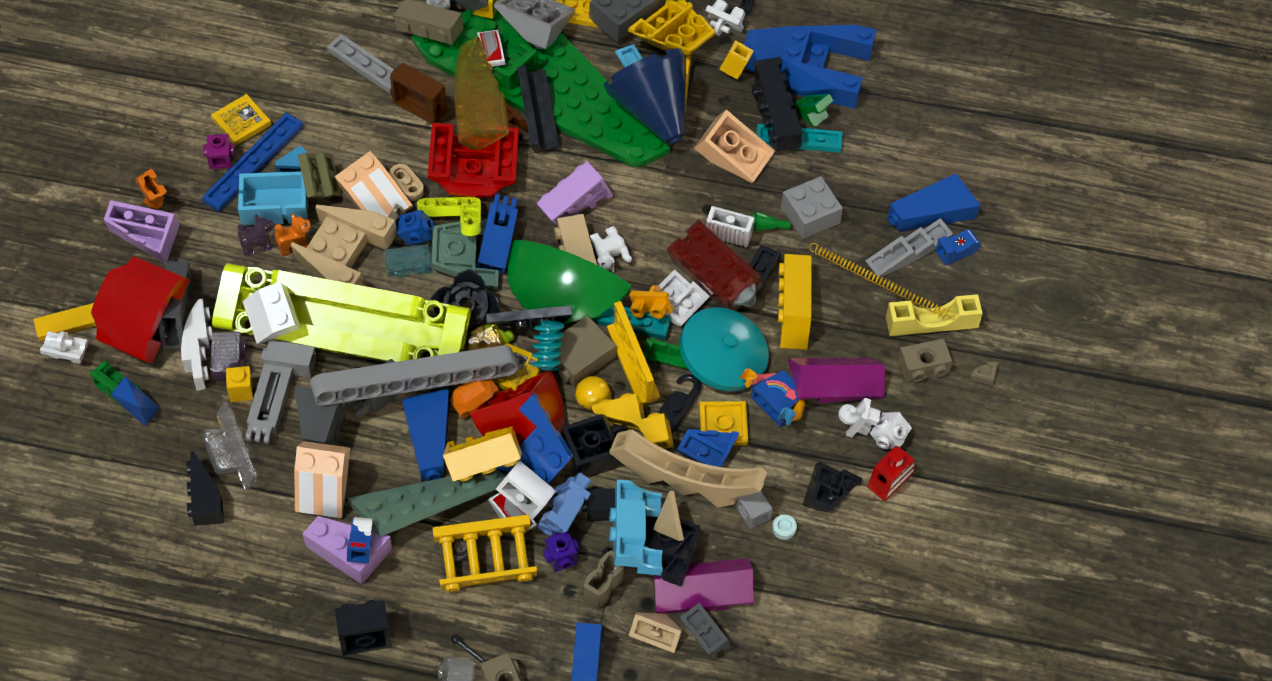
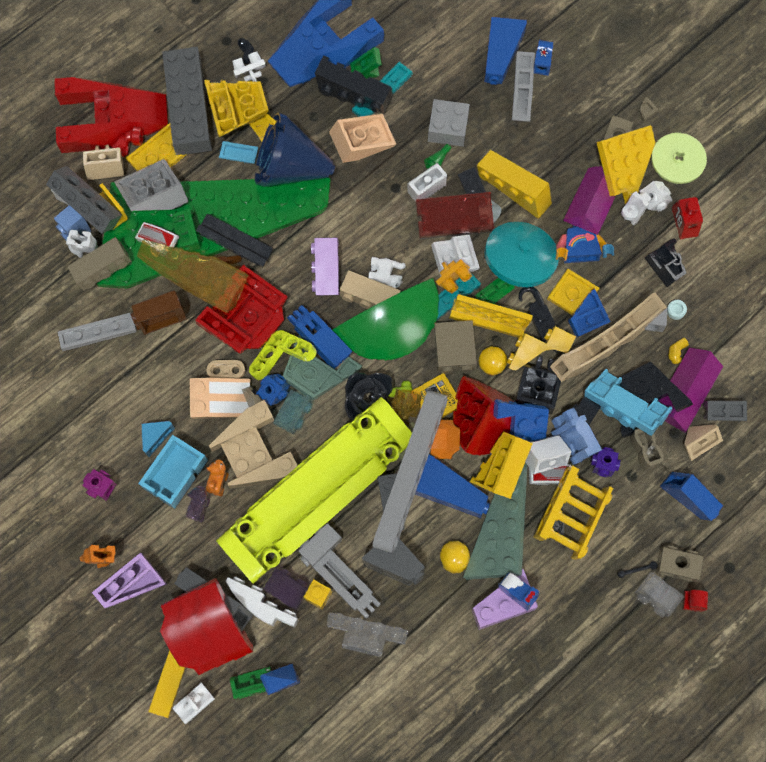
camera: 50 degrees left, 15 degrees up
black slope [186,451,224,526] -> none
blue tile [202,113,304,212] -> none
yellow tile [211,94,271,146] -> none
white slope [243,282,301,344] -> none
light nougat slope [294,441,350,518] -> none
olive slope [298,152,342,199] -> none
black brick [335,600,392,656] -> none
black wing [486,305,573,331] -> none
teal piece [531,320,564,371] -> none
tan slope [653,491,684,541] -> none
yellow brick [720,40,754,80] -> none
yellow piece [809,243,954,320] -> none
light yellow arch [886,294,983,336] -> none
none -> yellow hair [440,541,470,573]
none -> yellow wing [596,125,655,205]
none -> yellowish green piece [651,133,707,184]
none -> yellow arm [668,338,689,364]

